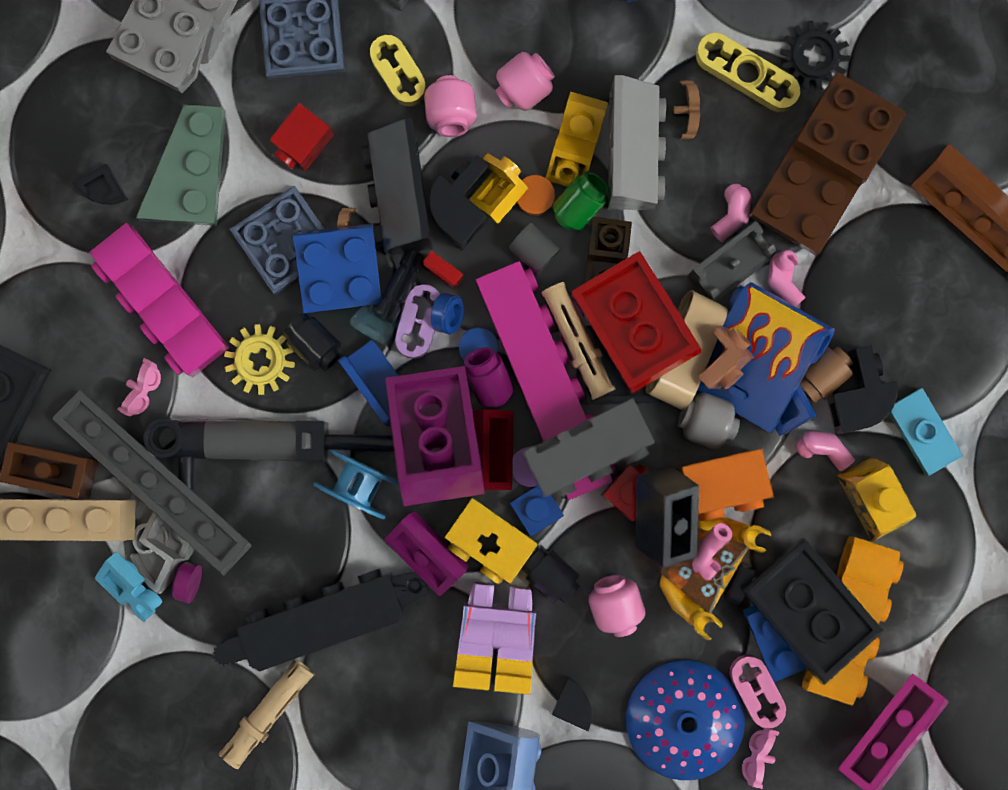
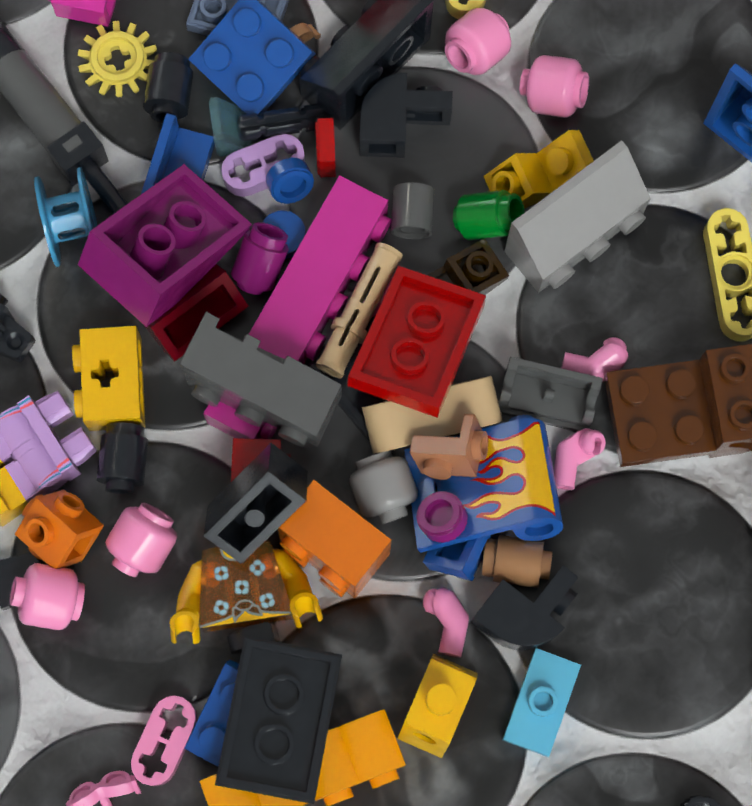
camera: 50 degrees right, 10 degrees down
magenta panel [384,512,468,597] -> none
yellow bracket [469,153,528,224] -> none
blue plate [510,486,564,536] -> none
orange tile [516,175,555,216] -> none
blue dish [625,660,745,781] -> none
medium nougat piece [674,81,700,140] -> none
bright pink arm [692,523,732,580] -> none
none -> bright pink head [10,563,85,630]
none -> orange brick [15,489,104,569]
none -> magenta tile [416,491,468,543]

